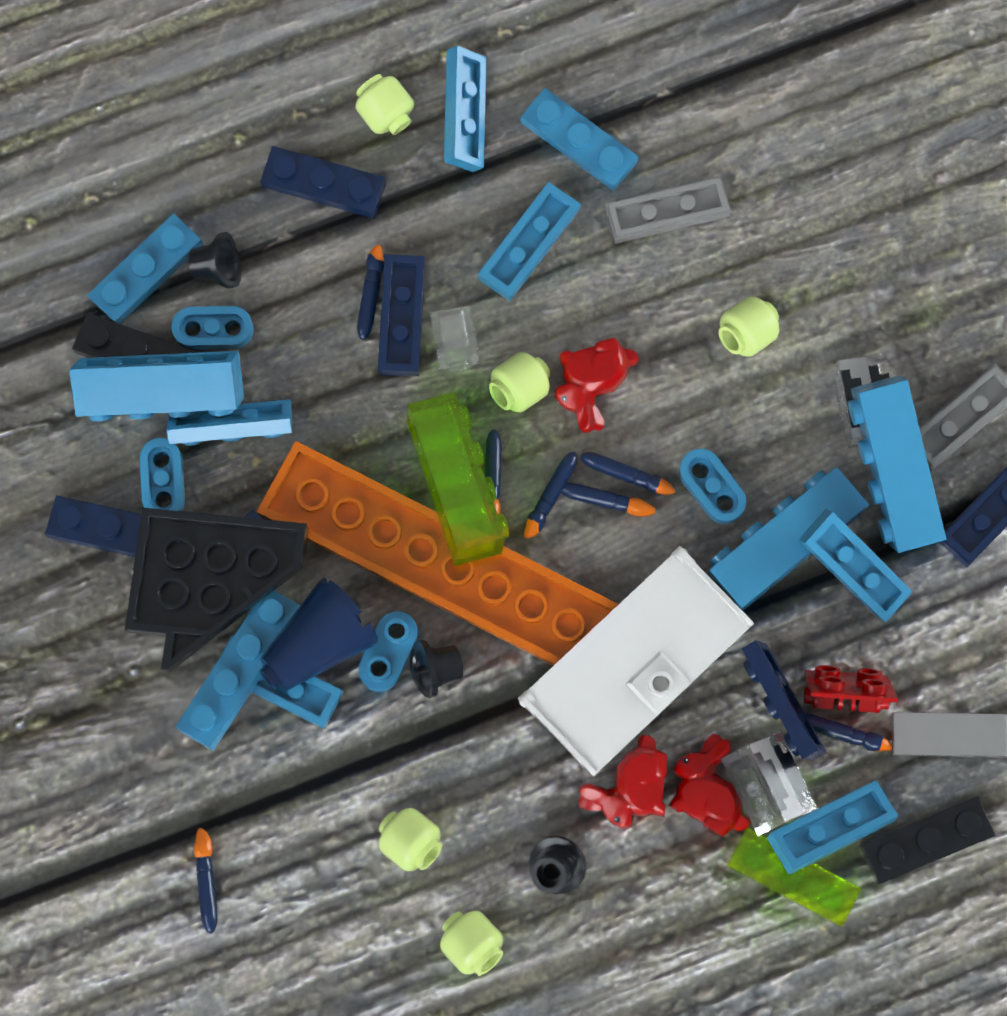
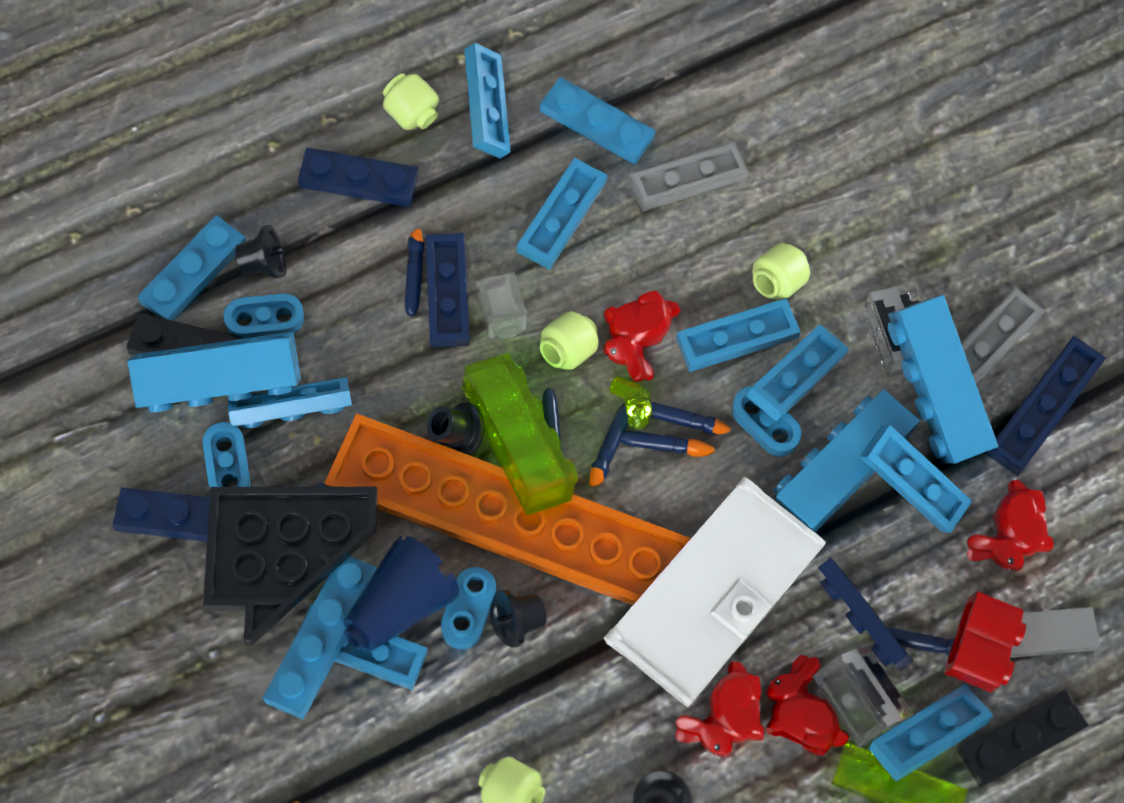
camera: 15 degrees left, 10 degrees down
red hinge [803,665,898,713] -> none
none -> black piece [427,402,485,456]
none -> clear neon green arm [610,376,652,429]
none -> dark azure plate [675,298,801,372]
none -> dark azure plate [747,324,849,422]
none -> red brick [944,591,1026,692]
none -> red animal [967,480,1054,571]

